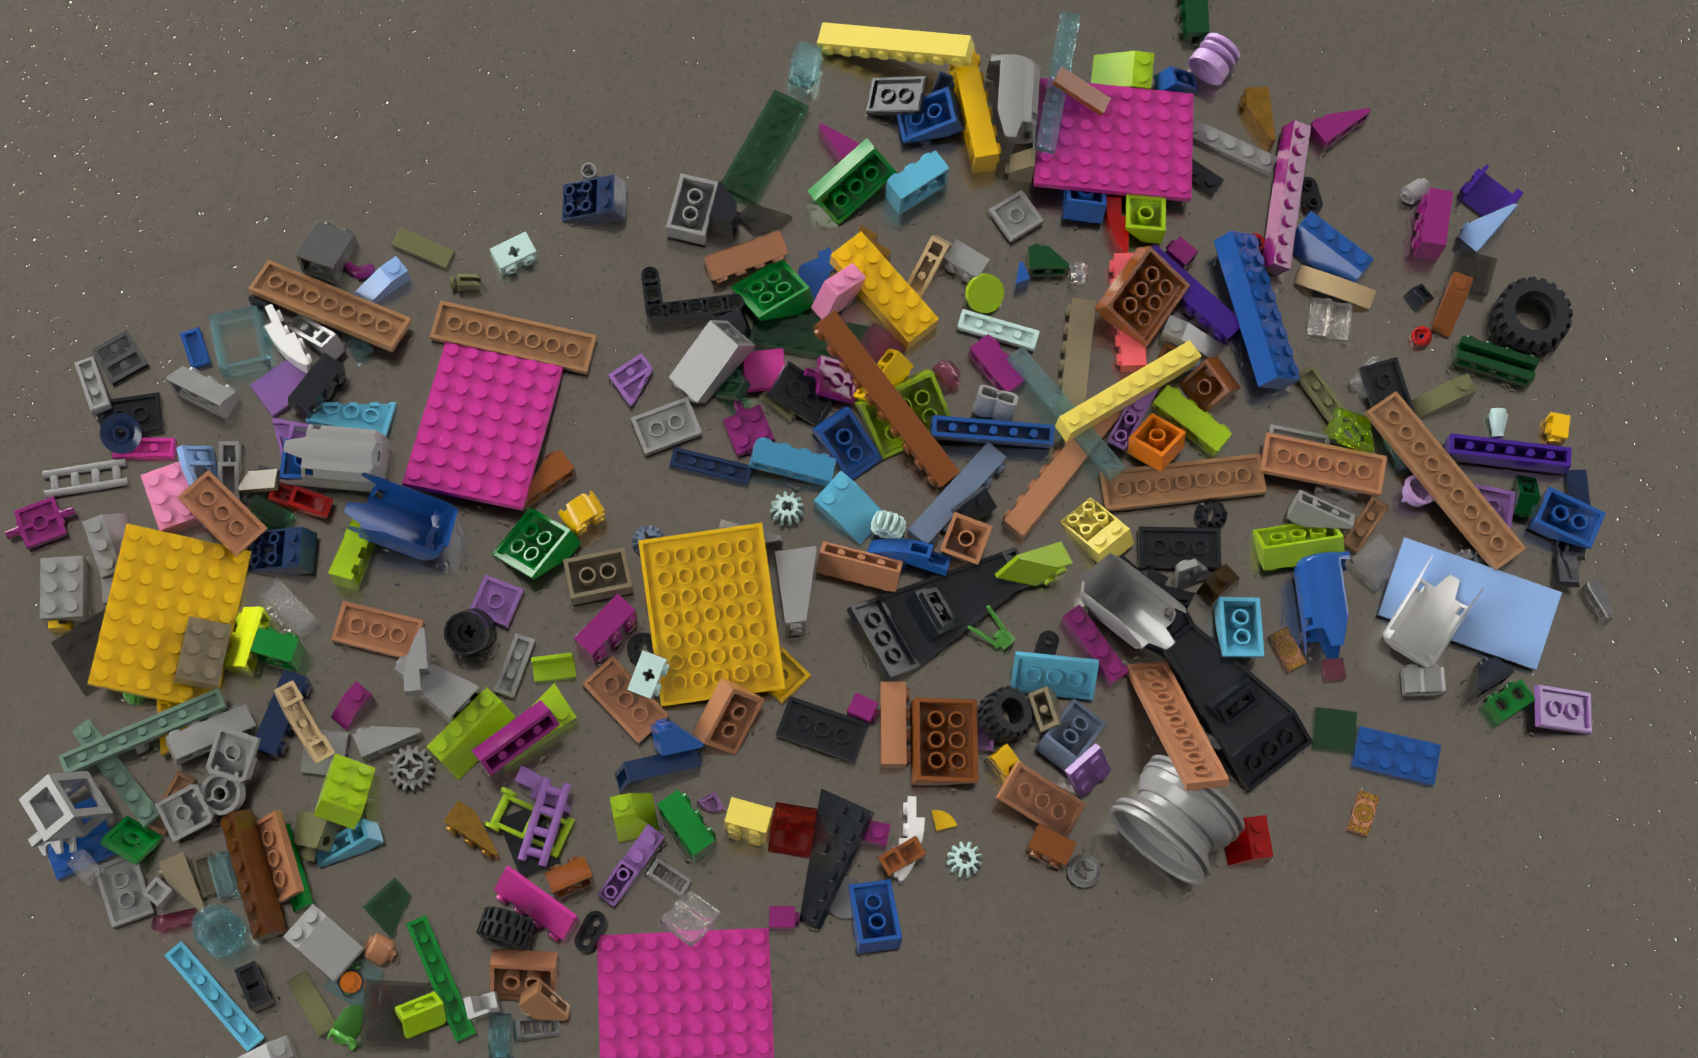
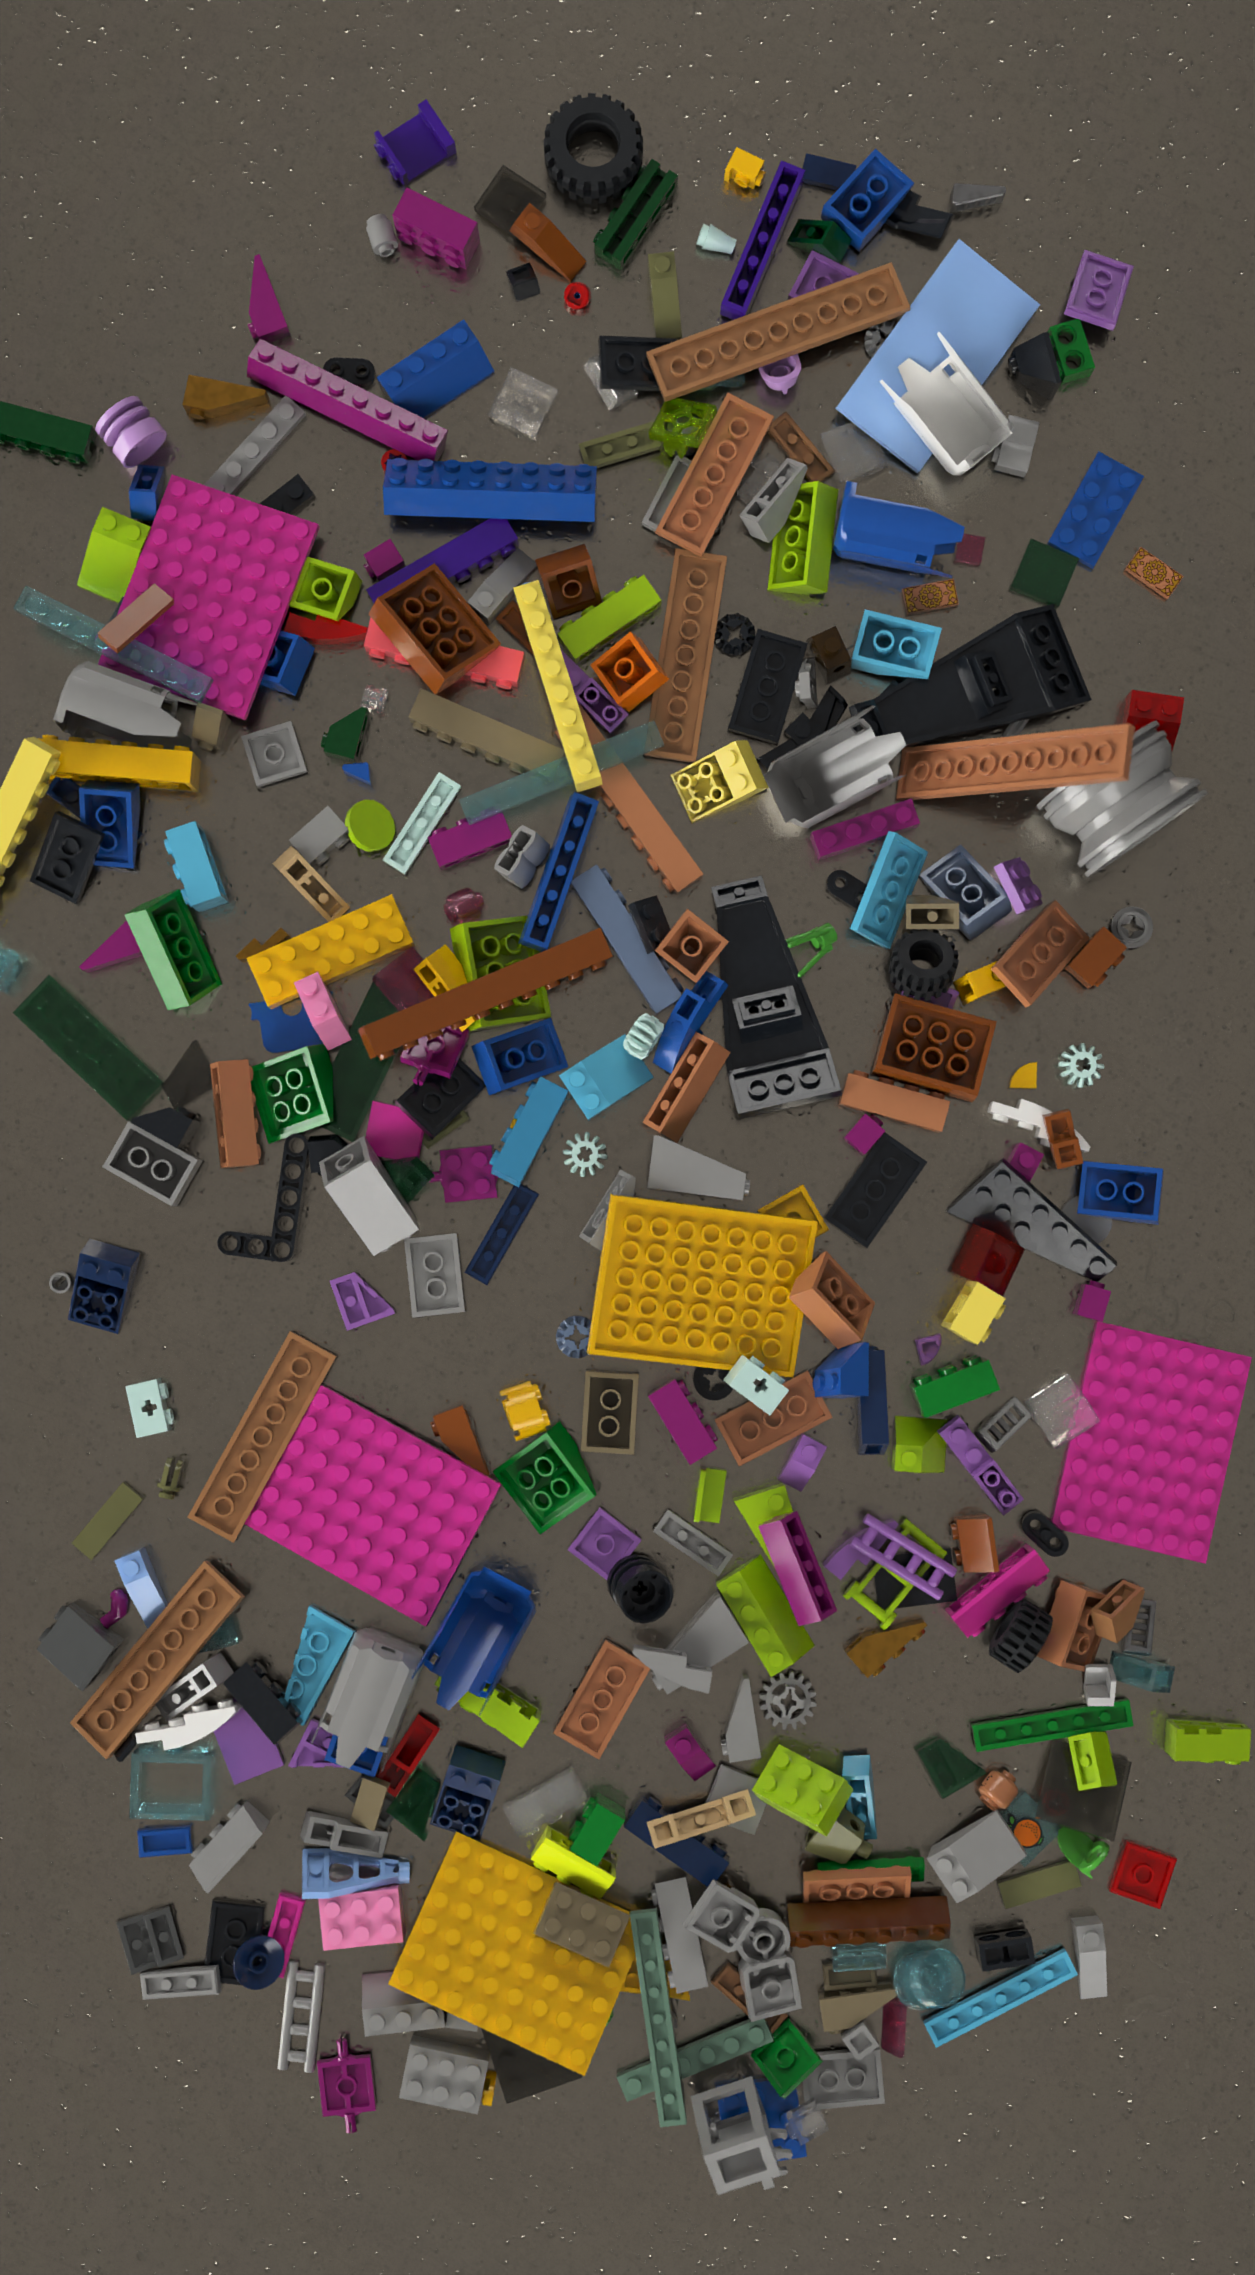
camera: 70 degrees left, 15 degrees up
nougat plate [177,470,267,557] -> none
lime slope [995,542,1073,586] -> none
tan slope [1294,265,1376,310] -> none
light blue slope [1459,203,1519,252] -> none
none -> medium lavender slope [778,1433,827,1492]

